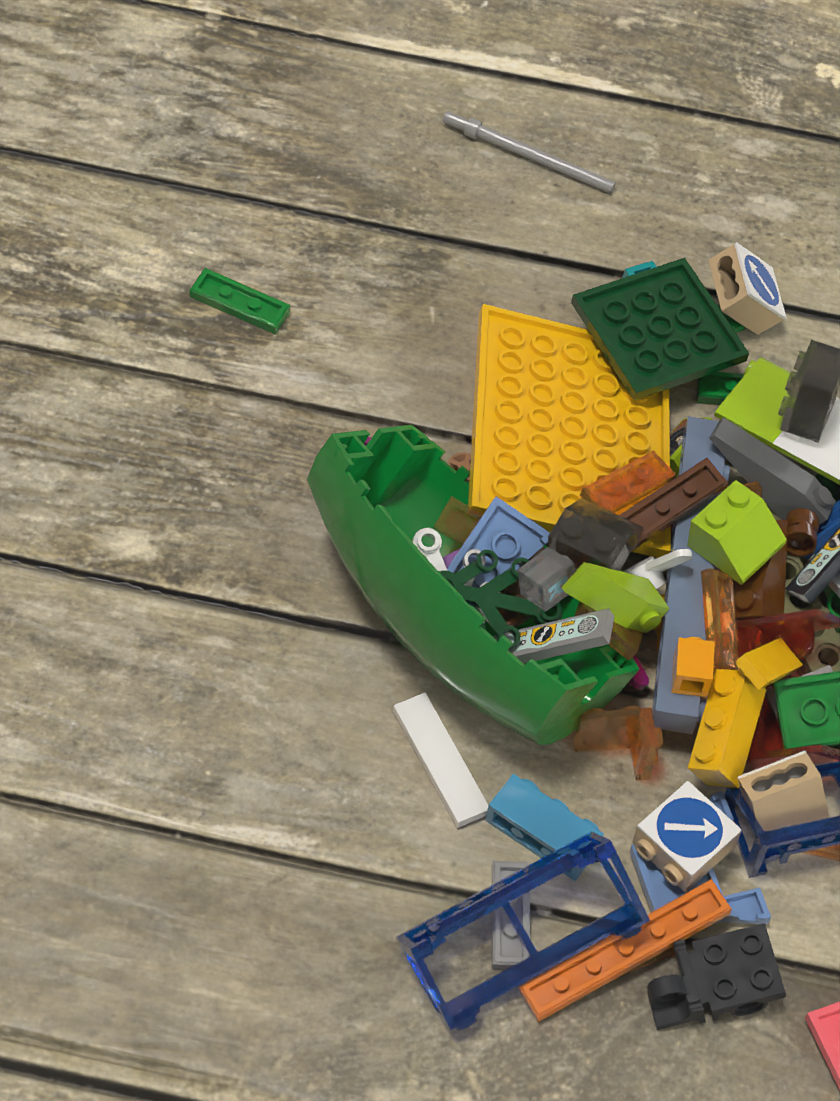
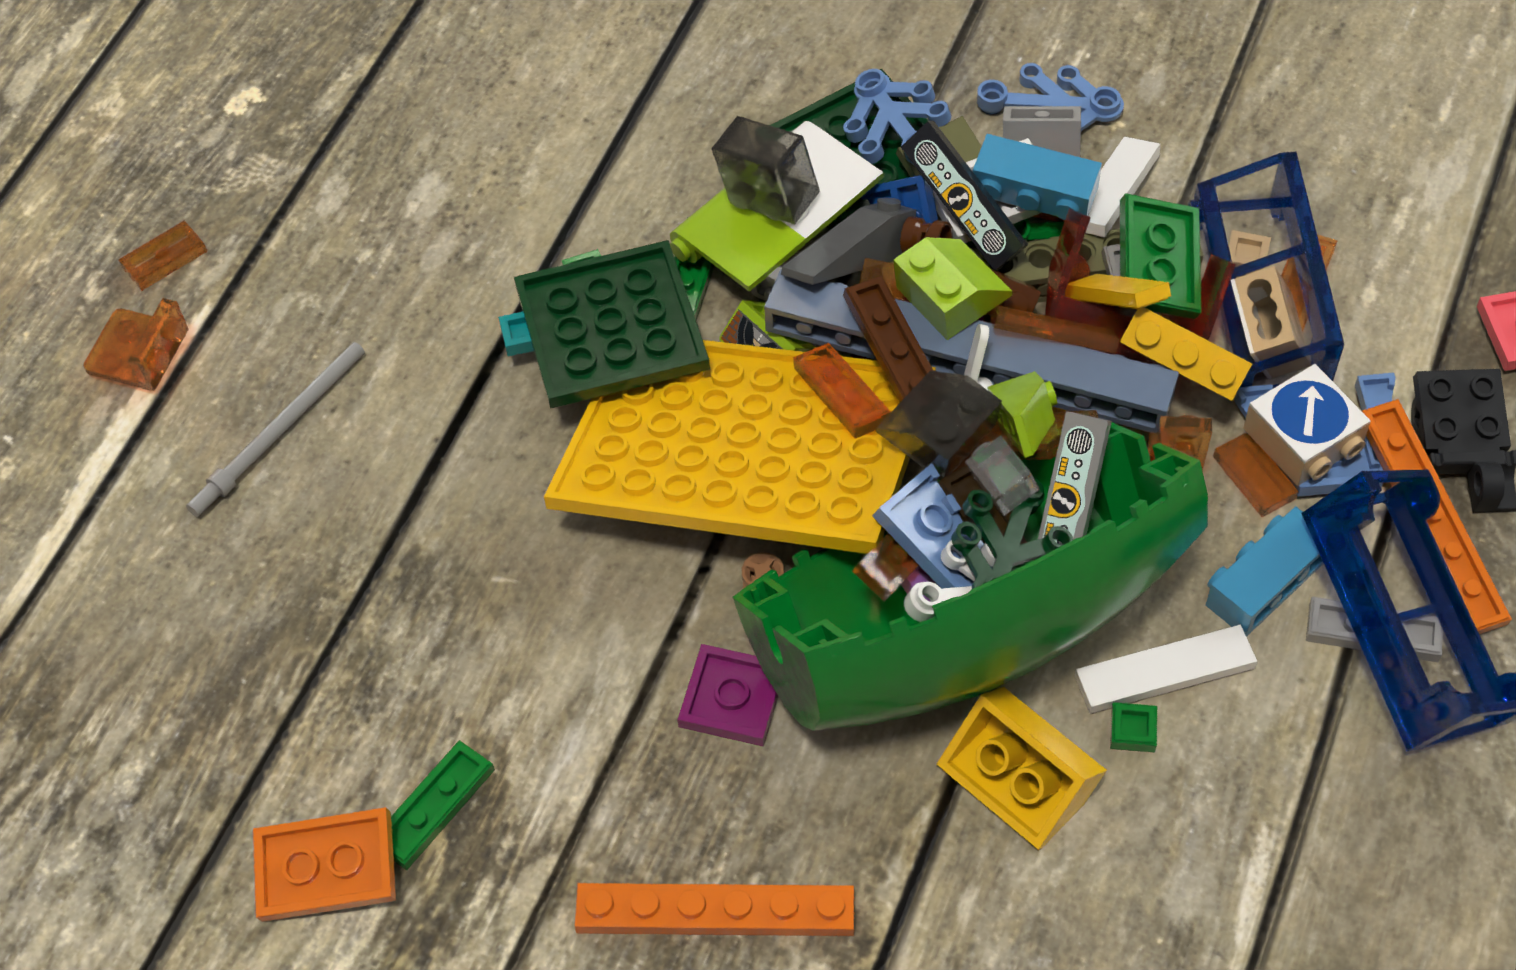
camera: 70 degrees left, 0 degrees up
light orange brick [671,637,715,697] -> none
tan piece [708,242,786,335] -> none
none -> clear orange bracket [83,298,189,392]
none -> clear orange tile [118,220,207,291]
none -> orange plate [253,807,396,922]
none -> orange plate [575,883,854,936]
none -> yellow slope [936,687,1107,850]
none -> green tile [1110,702,1157,753]
none -> clear orange tile [1213,432,1299,517]

